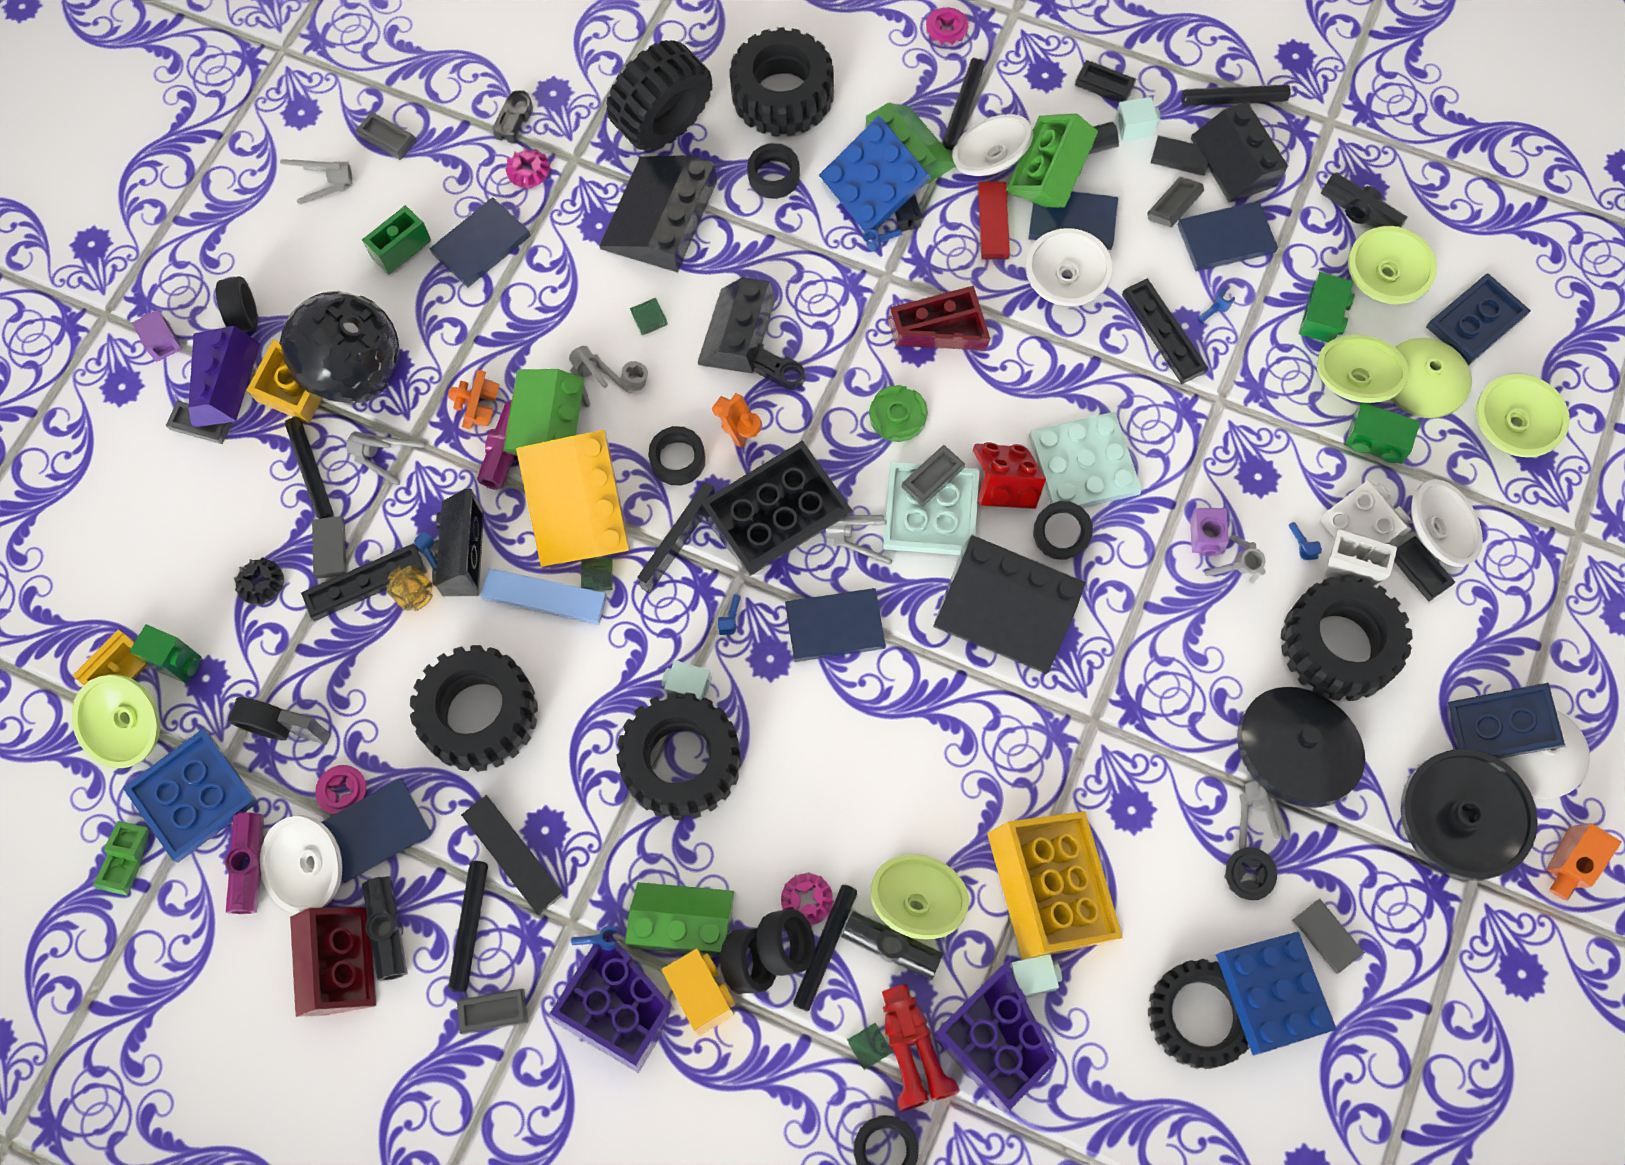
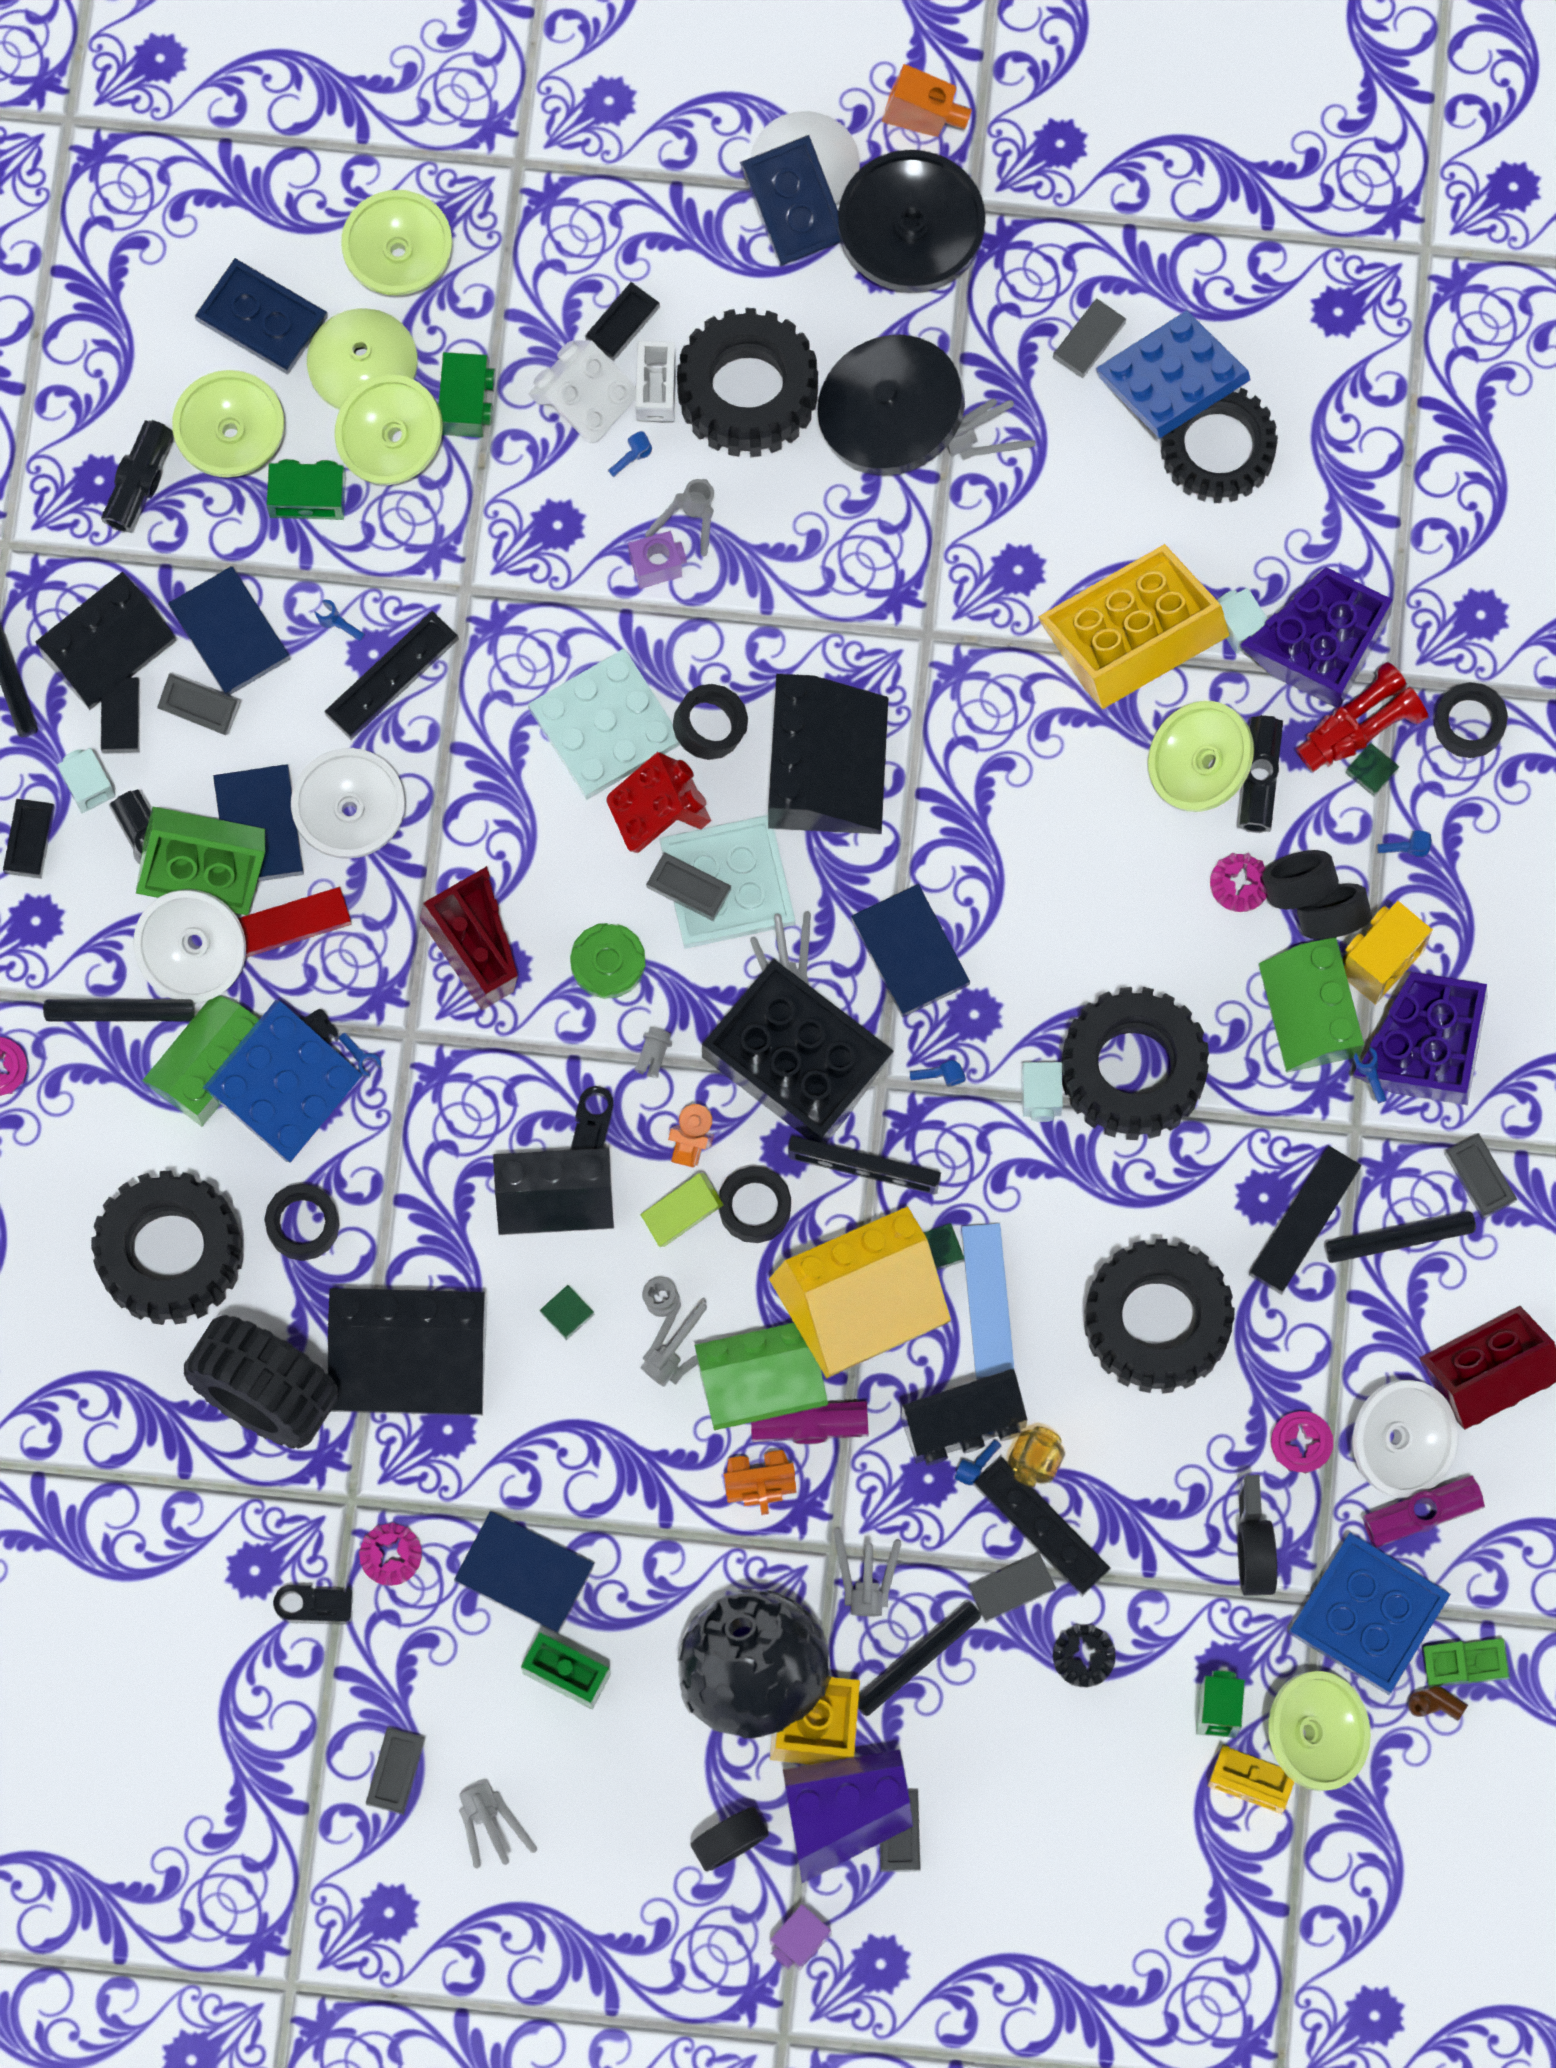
camera: 110 degrees left, 5 degrees up
dark blue tile [321,778,432,883] -> none
black piece [362,876,408,981] -> none
black axle [793,884,857,1012] -> none
black gear [1224,847,1277,900] -> none
white dish [1411,479,1483,567] -> none
none -> light grey pin [635,1027,672,1078]
none -> lime tile [640,1173,724,1247]
none -> blue hand [1378,830,1432,857]
none -> reddish brown arm [1408,1686,1468,1721]

